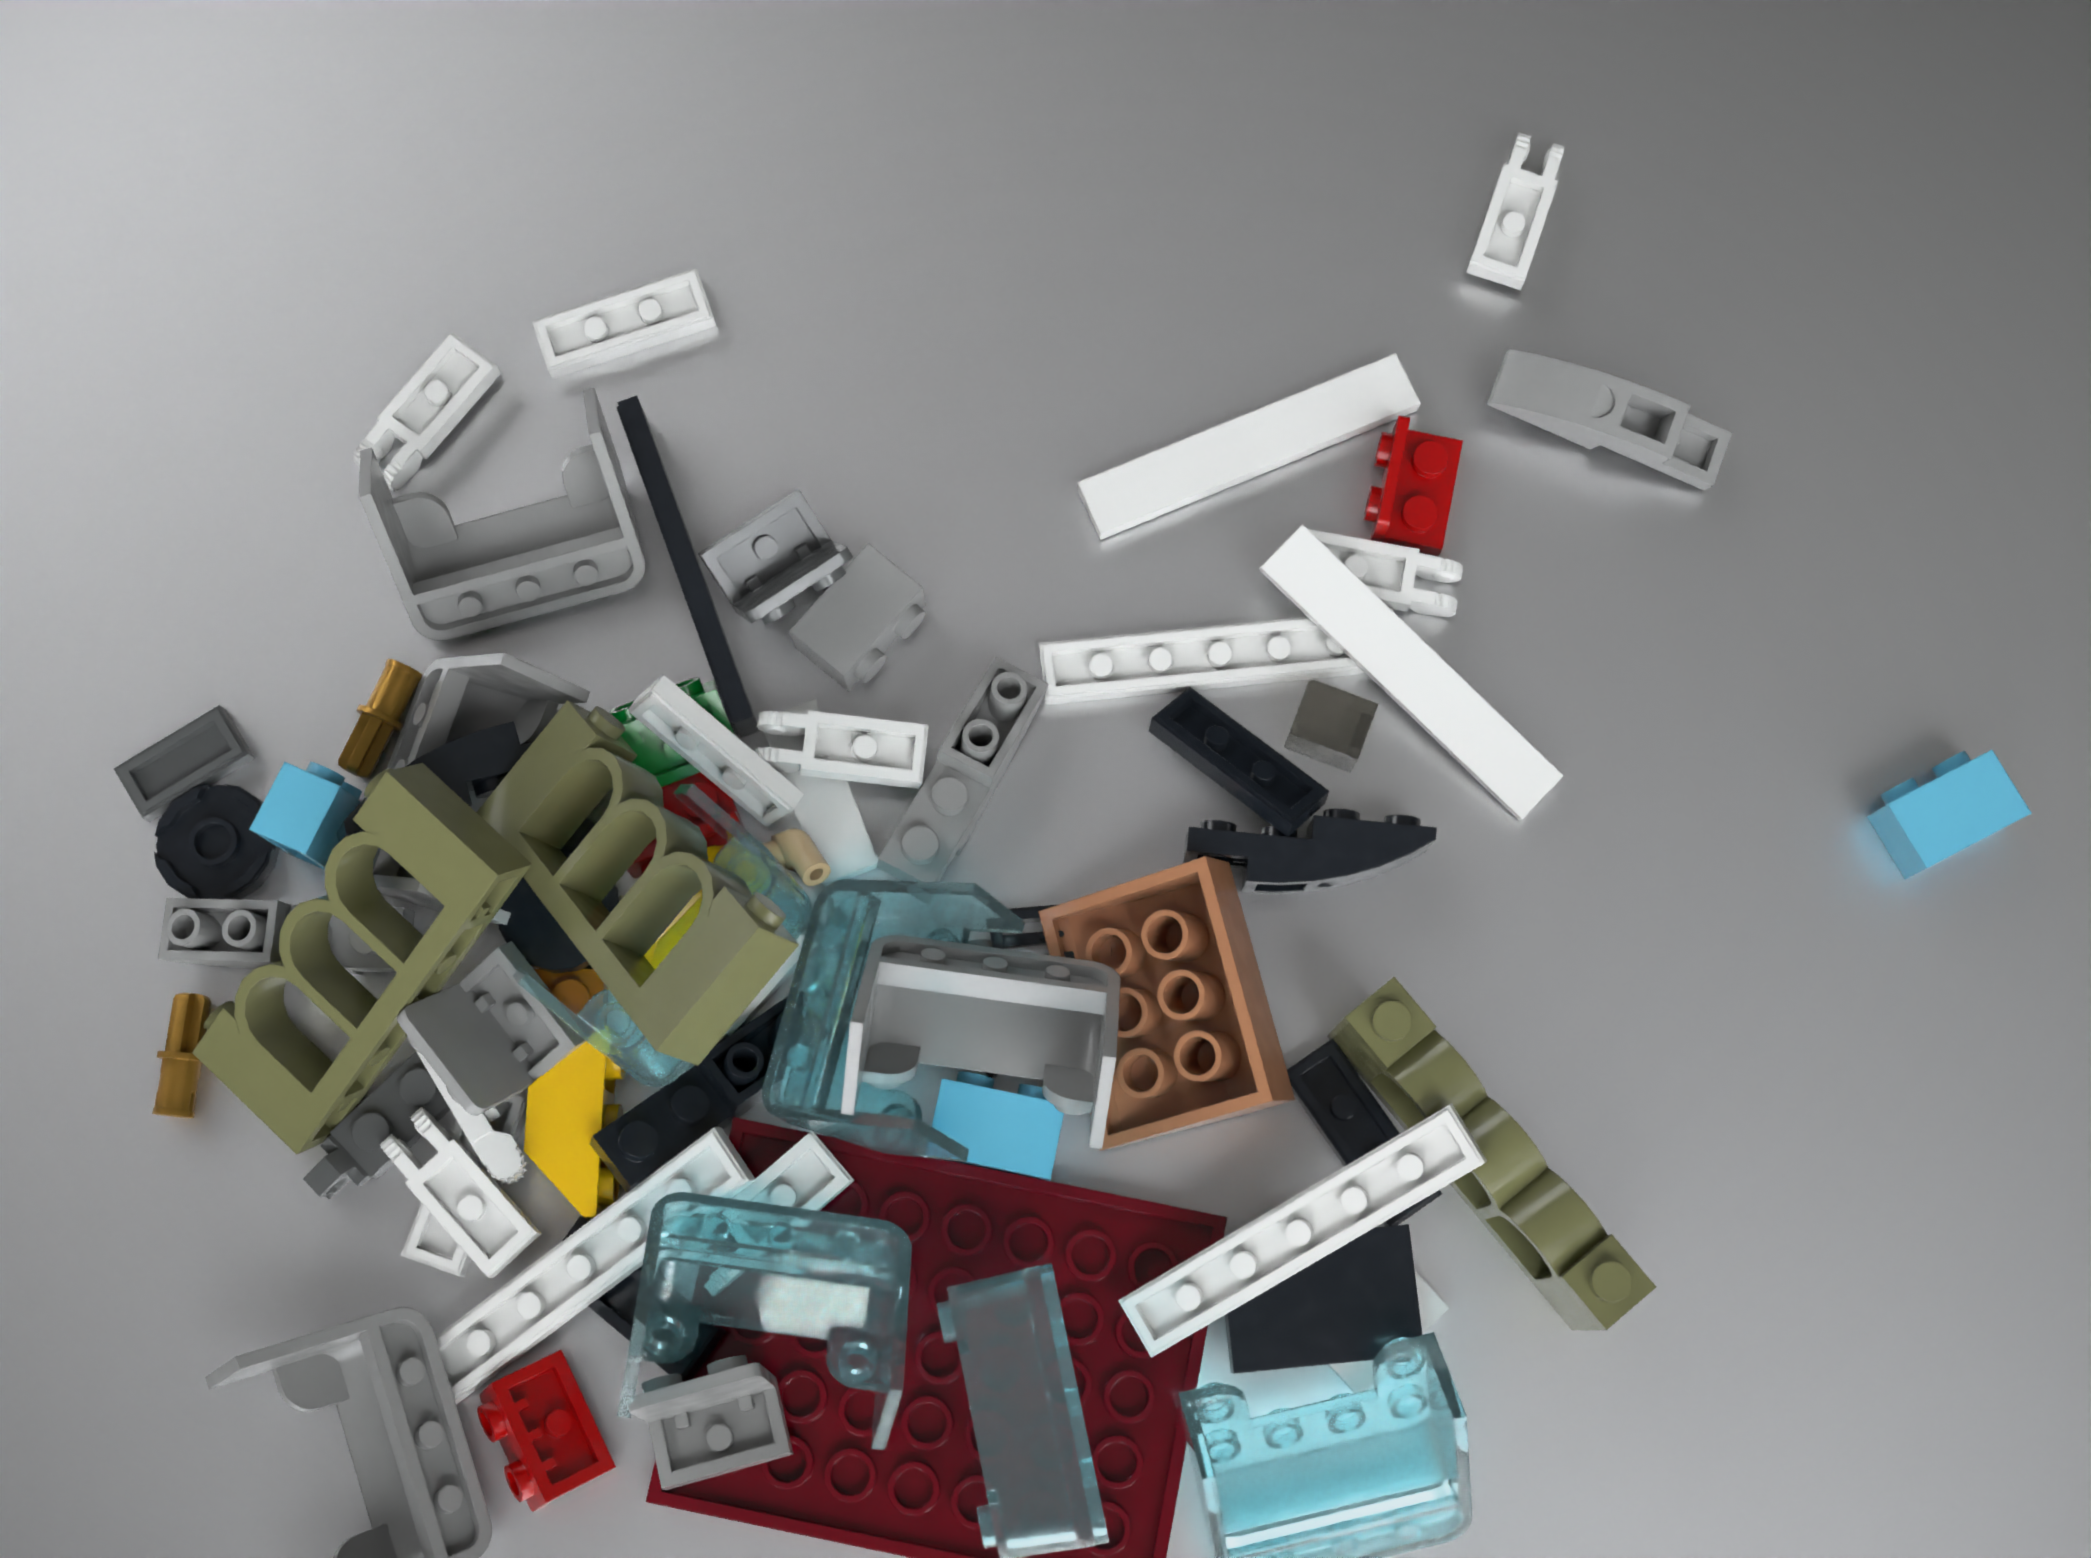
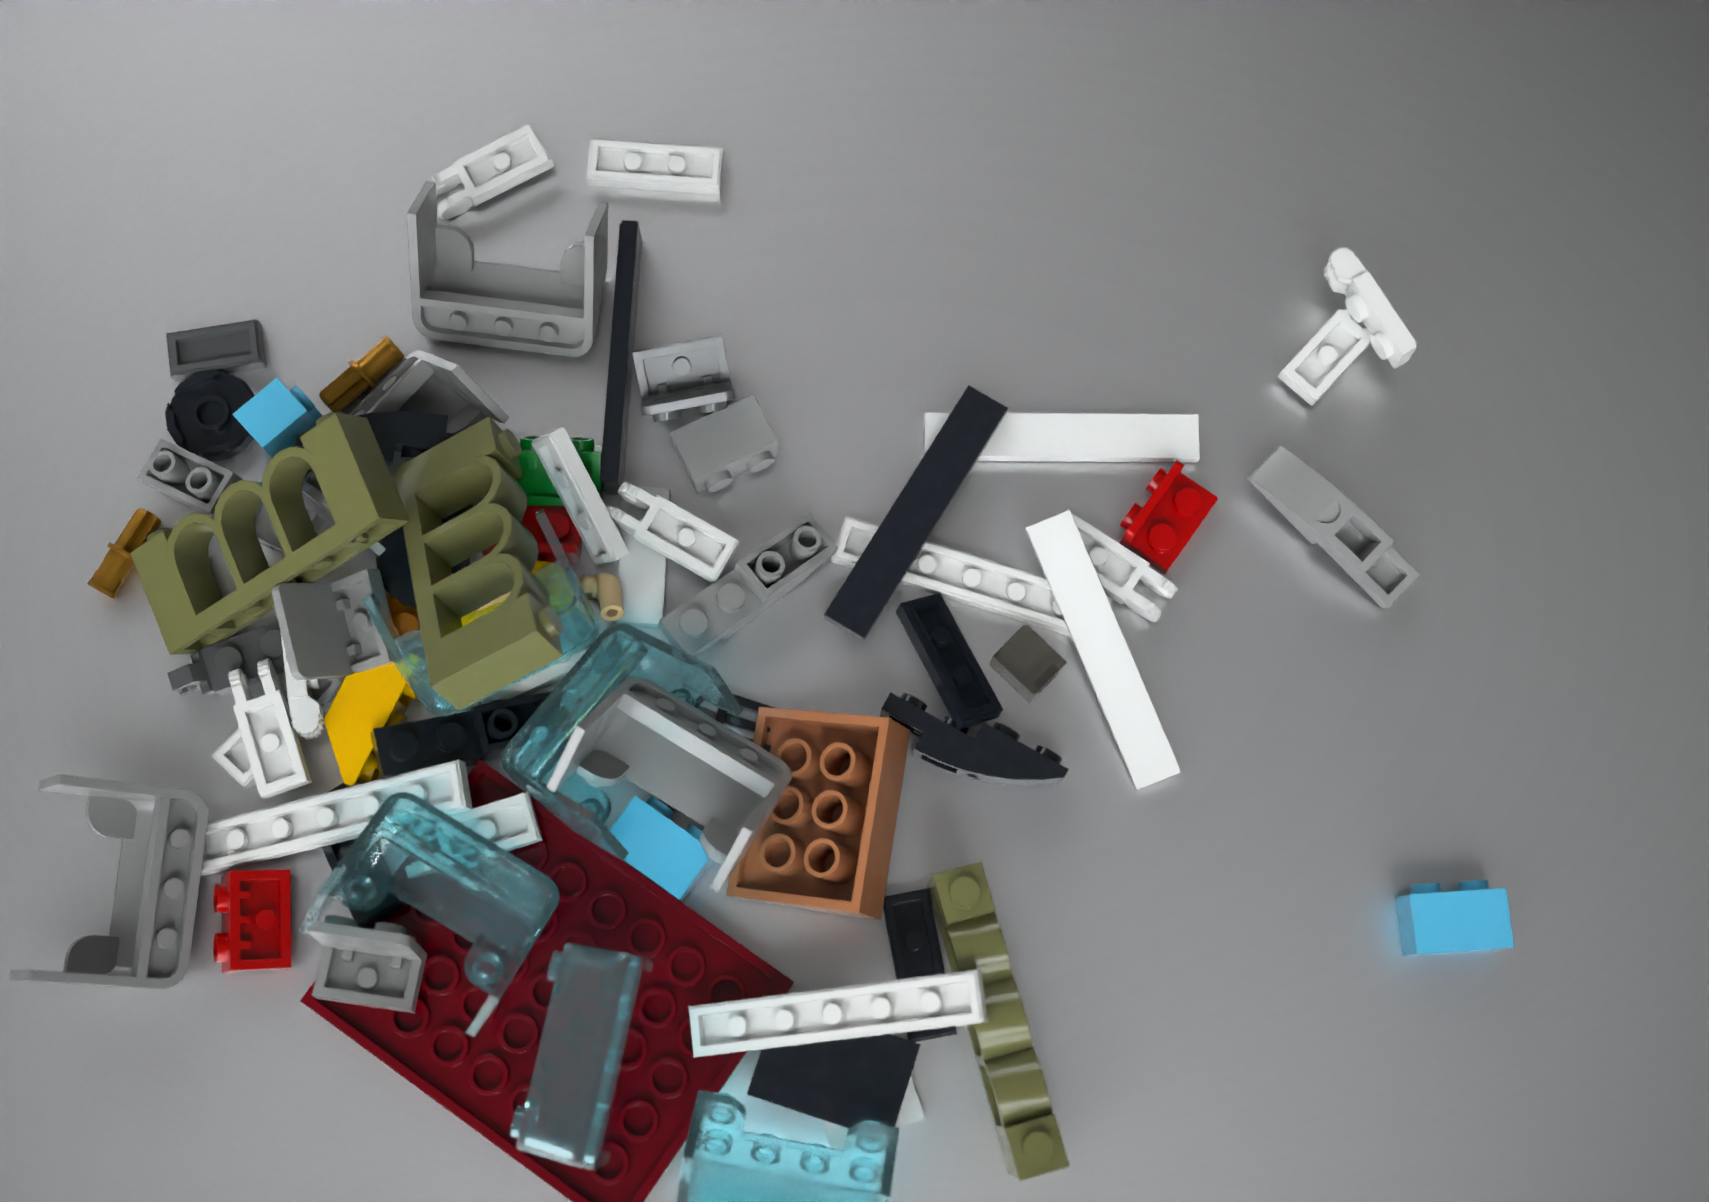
camera: 20 degrees right, 0 degrees up
none -> black tile [824,385,1008,642]
none -> white hinge [1324,247,1417,369]

